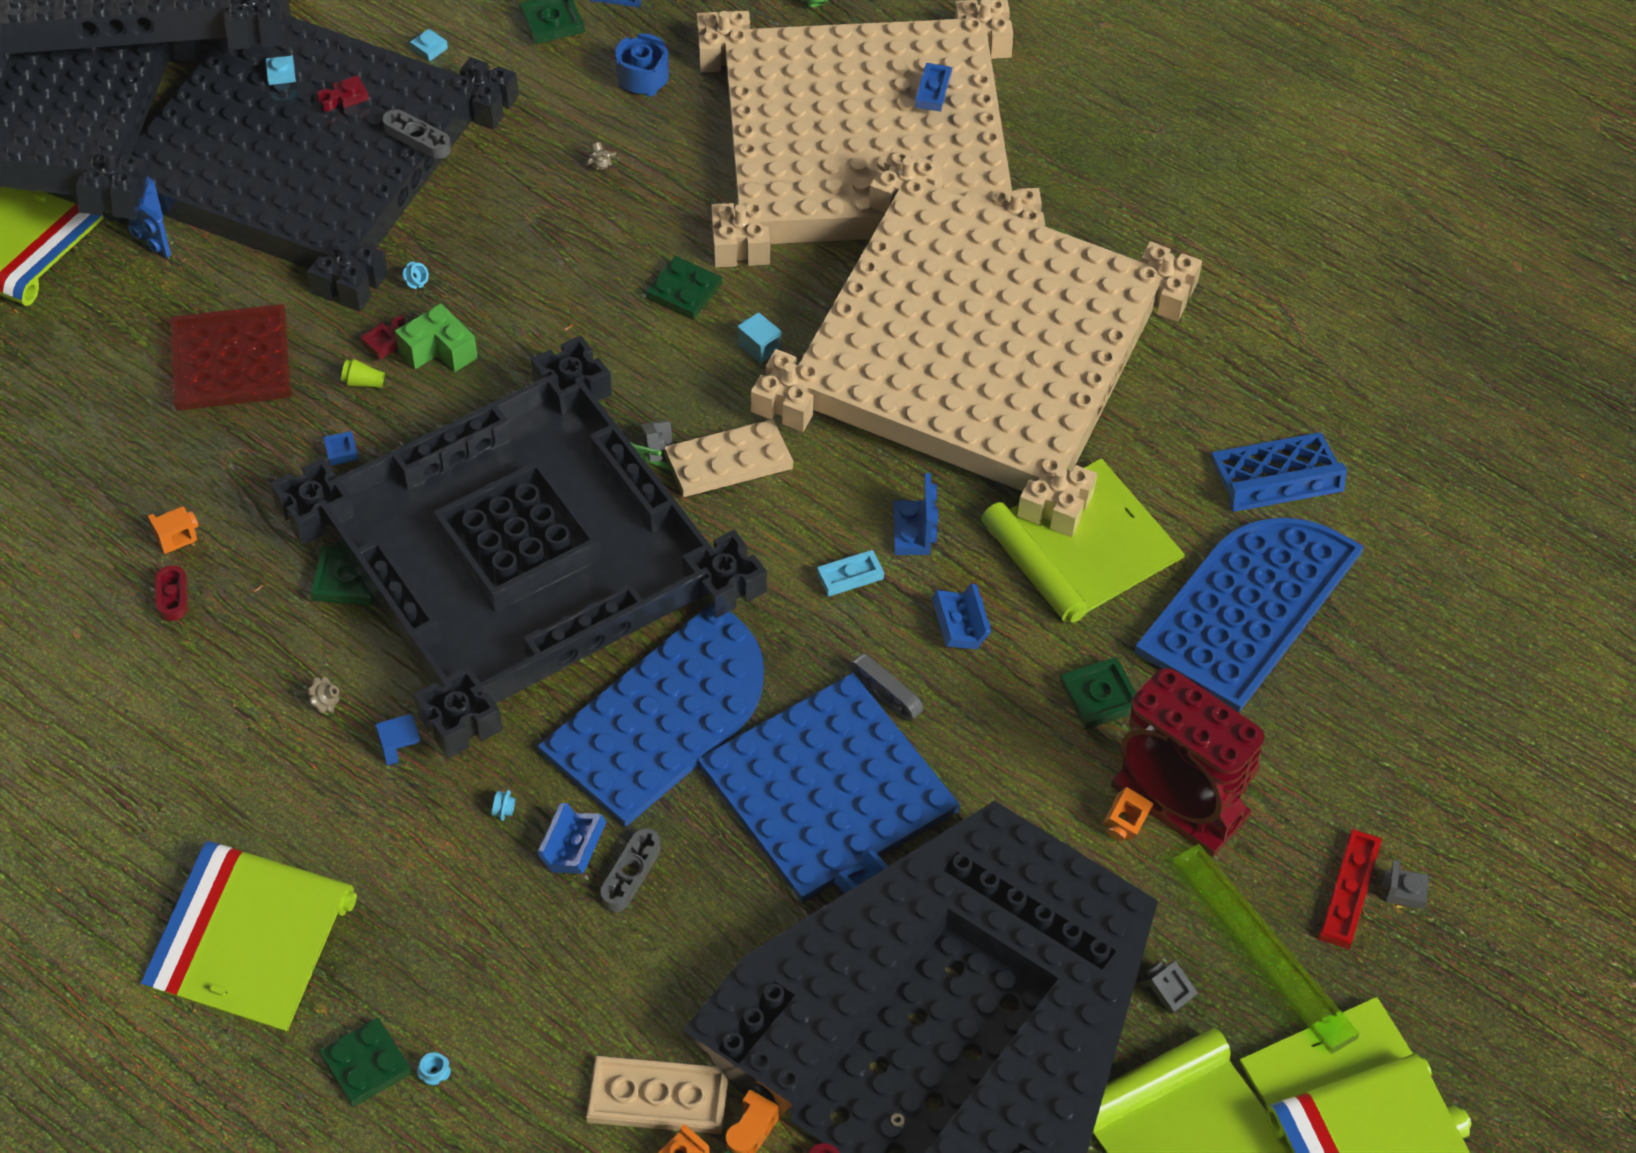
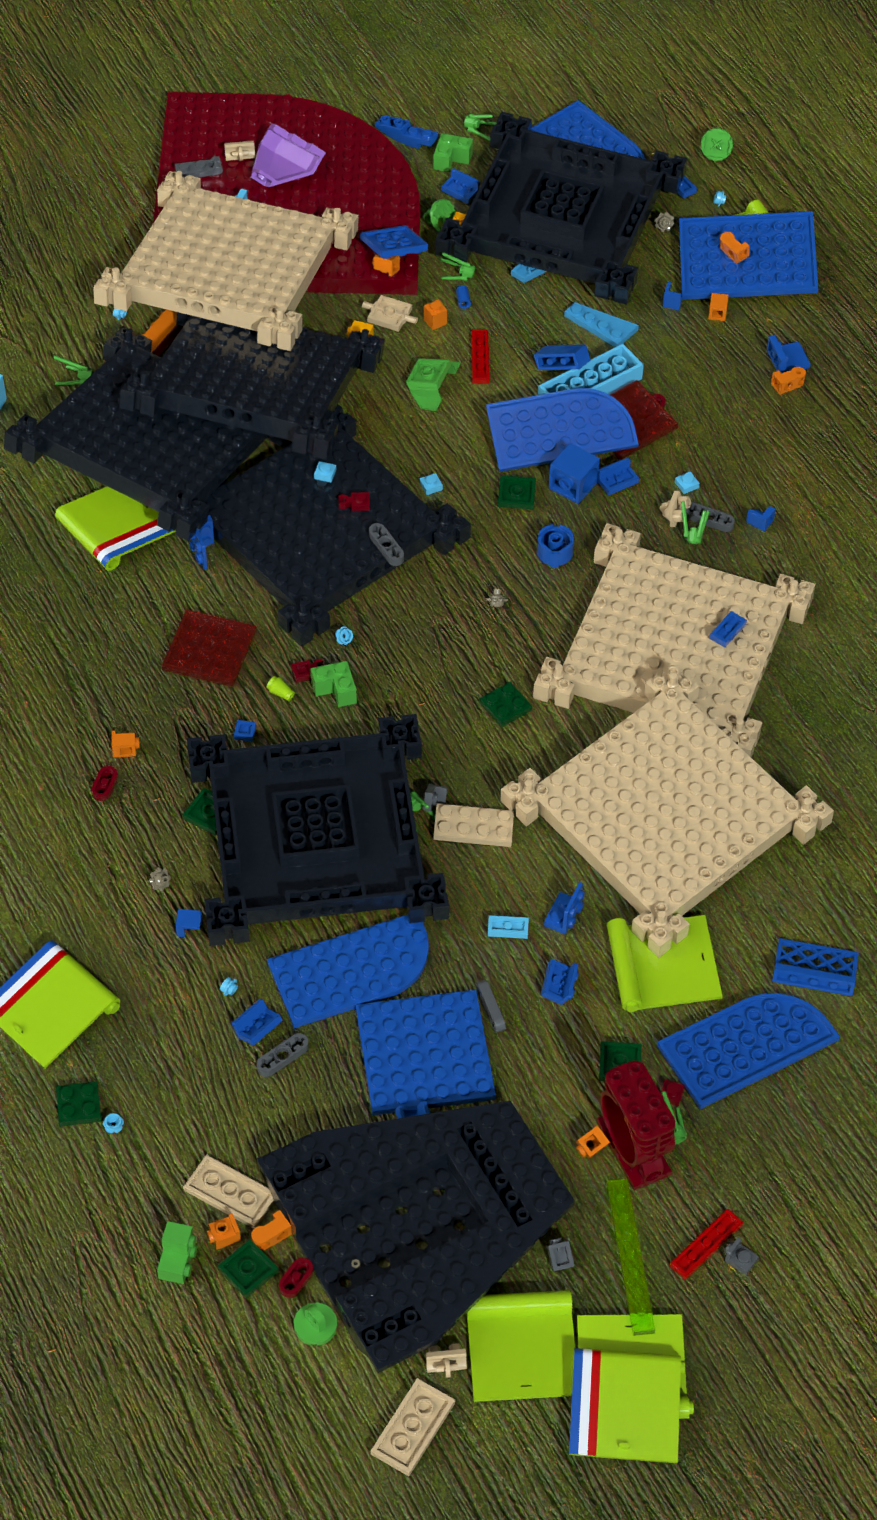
camera: 25 degrees right, 0 degrees up
medium azure brick [738,312,781,364] -> none

